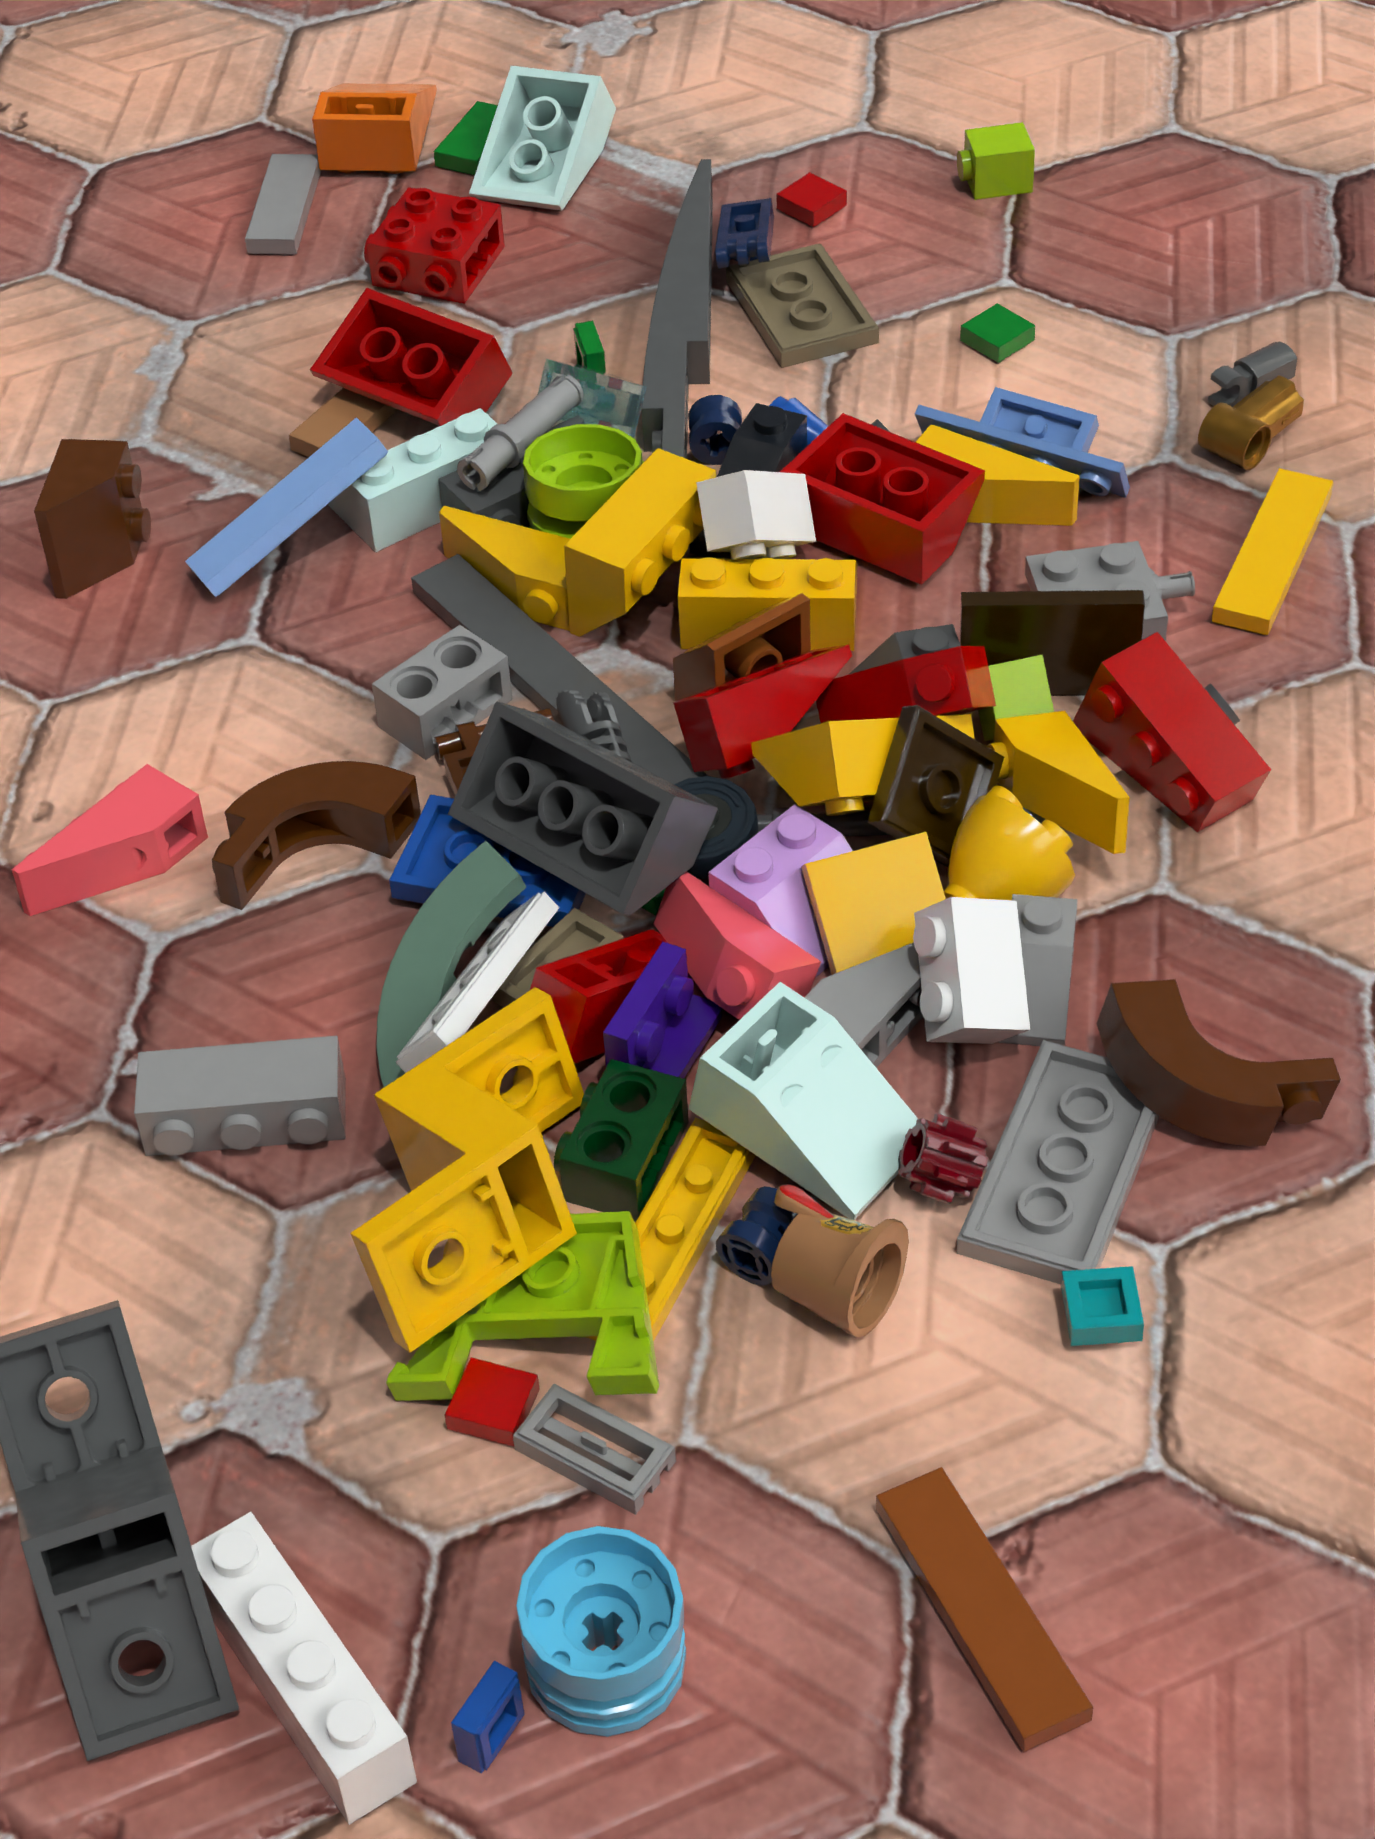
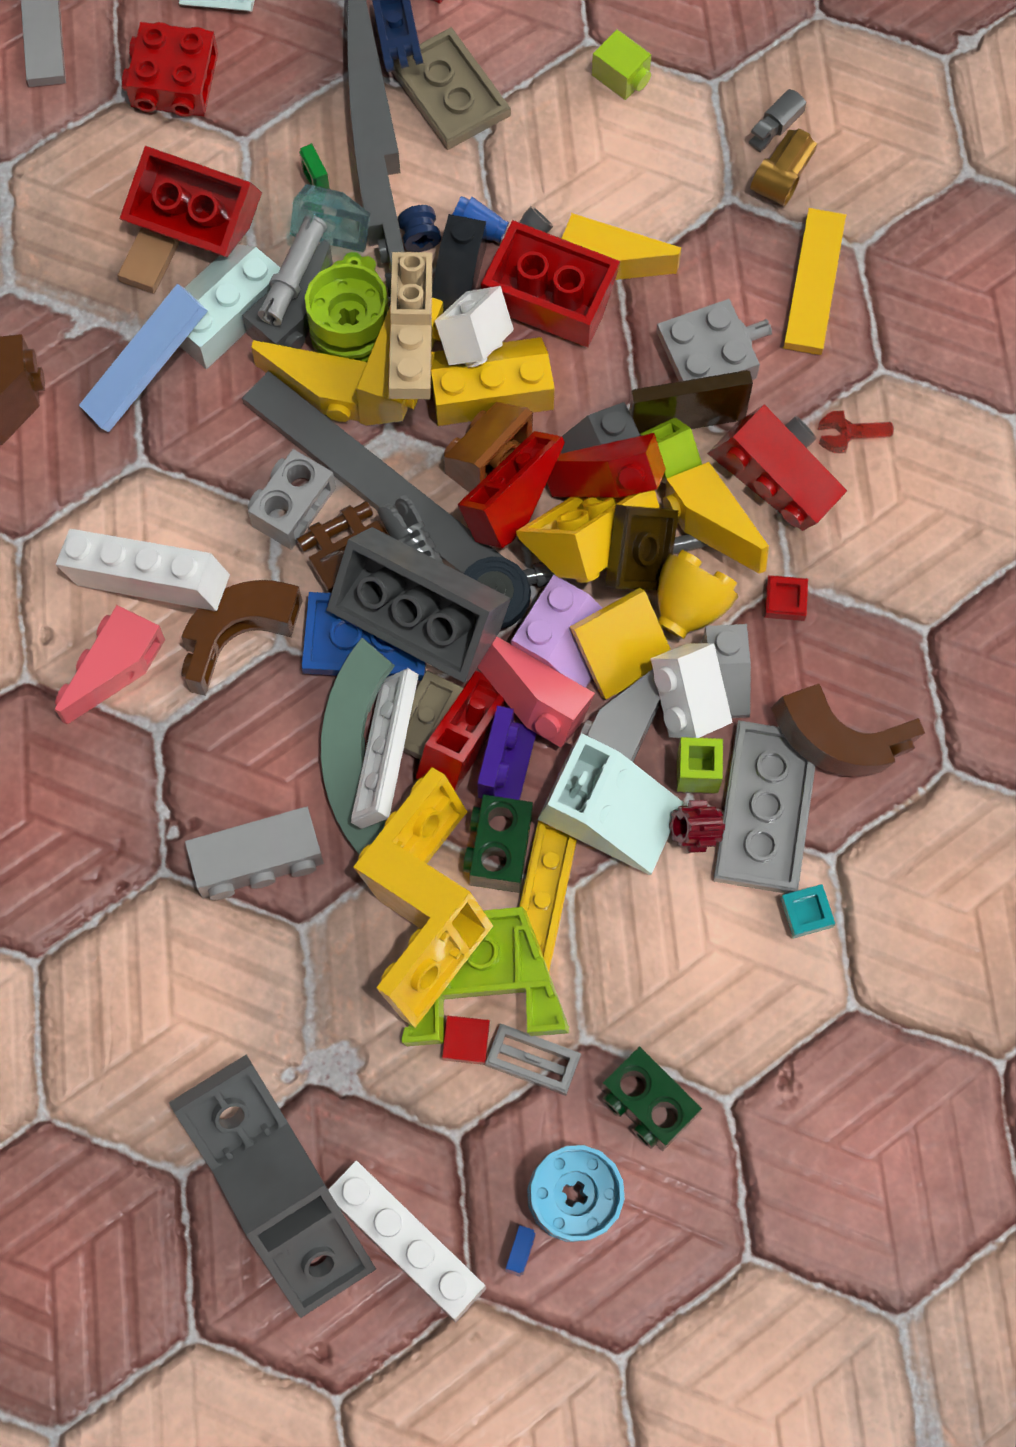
camera: 15 degrees left, 25 degrees up
dark blue wheel [716,1186,798,1285] -> none
medium nougat hat [771,1184,909,1337] -> none
dark orange tile [876,1467,1093,1753] -> none
medium blue bracket [915,387,1130,497] -> none
green tile [960,303,1035,363] -> none
none -> white brick [55,529,230,611]
none -> tan slope [389,252,432,399]
none -> lime brick [591,29,652,100]
none -> dark green brick [601,1046,702,1152]
none -> lime brick [677,737,723,793]
none -> red tile [764,575,808,621]
none -> clear red bar [817,410,894,454]

